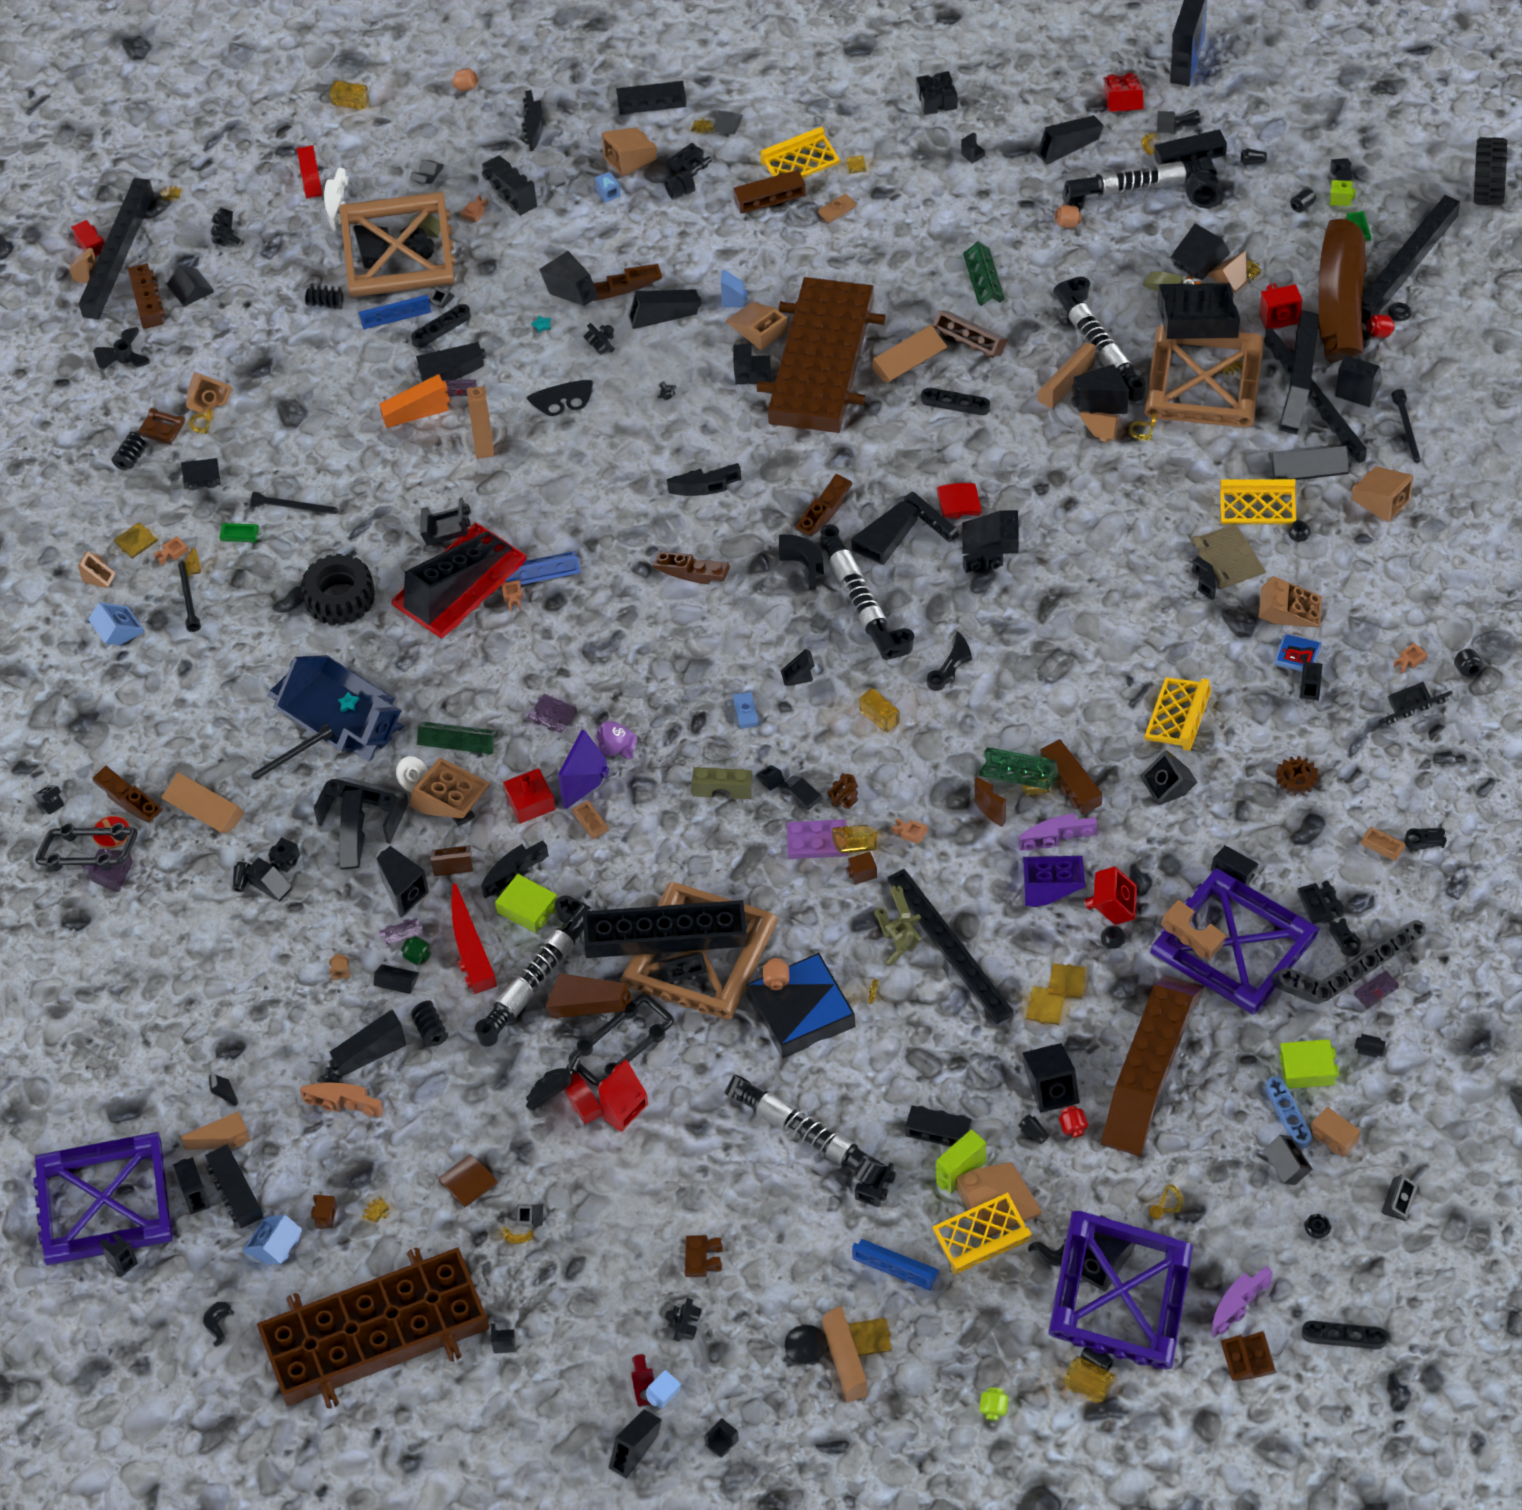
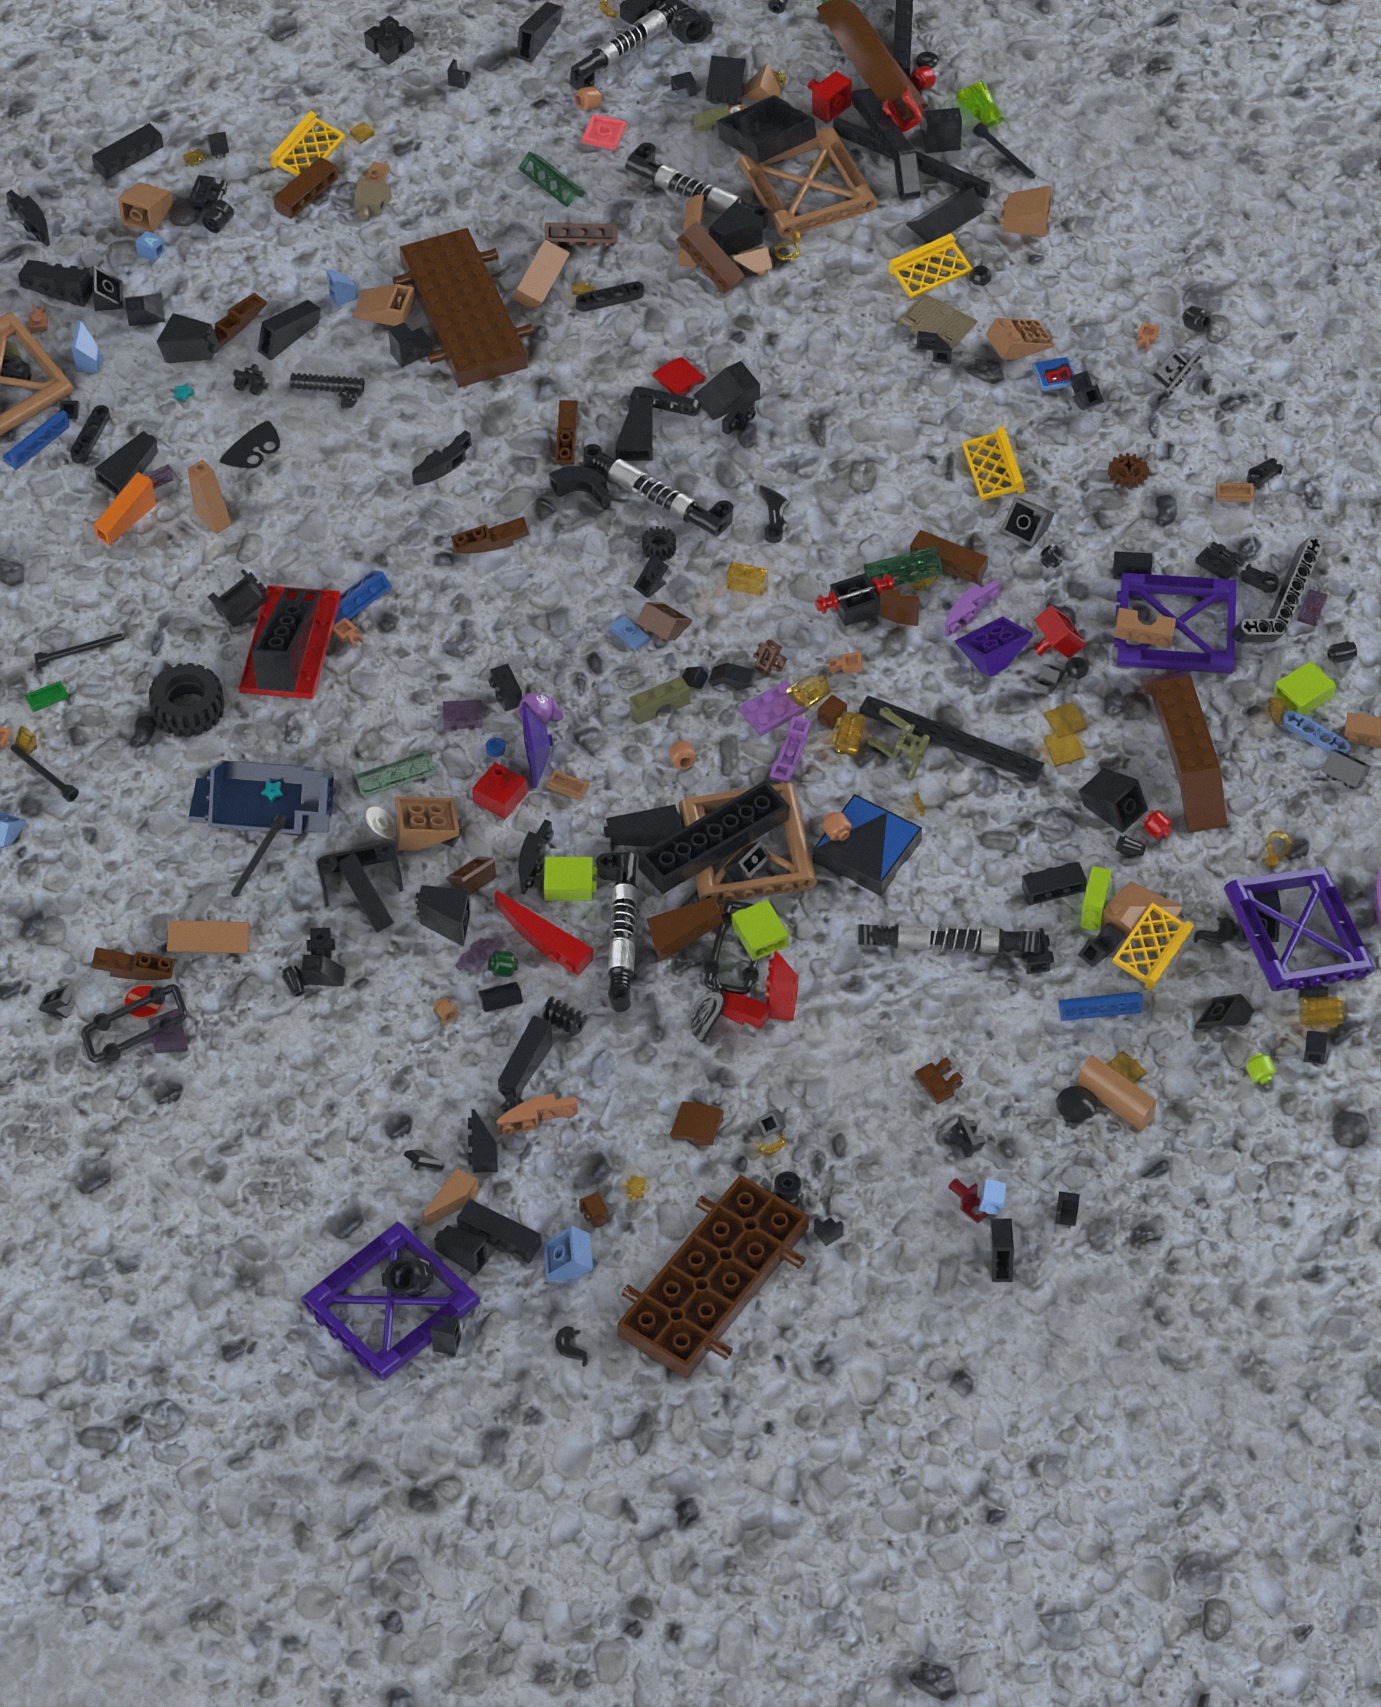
camera: 35 degrees left, 0 degrees up
none -> medium blue slope [72,320,103,373]
none -> black slope [91,265,123,311]
none -> black slope [125,293,165,326]
none -> black piece [290,372,365,394]
none -> dark tan torso [354,179,392,220]
none -> black helmet [381,1257,434,1297]
none -> black slope [468,1109,498,1173]
none -> blue tile [486,738,505,757]
none -> black brick [488,663,522,711]
none -> clear yellow piece [572,281,595,295]
none -> coral plate [582,114,626,151]
none -> black slope [603,804,682,847]
none -> reddish brown slope [636,602,693,642]
none -> black tyre [642,526,676,561]
none -> nougat head [669,740,696,769]
none -> black panel [671,71,697,97]
none -> reddish brown brick [676,221,745,294]
none -> lime brick [732,900,789,961]
none -> medium lavender slope [769,716,812,783]
none -> black wheel [774,1171,801,1207]
none -> black brick [815,573,895,626]
none -> clear yellow brick [831,711,866,757]
none -> red piece [882,86,924,132]
none -> clear neon green piece [956,81,1004,128]
none -> black slope [1029,664,1065,695]
none -> black gear [1040,545,1064,568]
none -> black slope [1078,923,1124,967]
none -> black slope [1194,994,1255,1029]
none -> clear yellow slope [1268,697,1284,726]
none -> black panel [1303,1031,1327,1064]

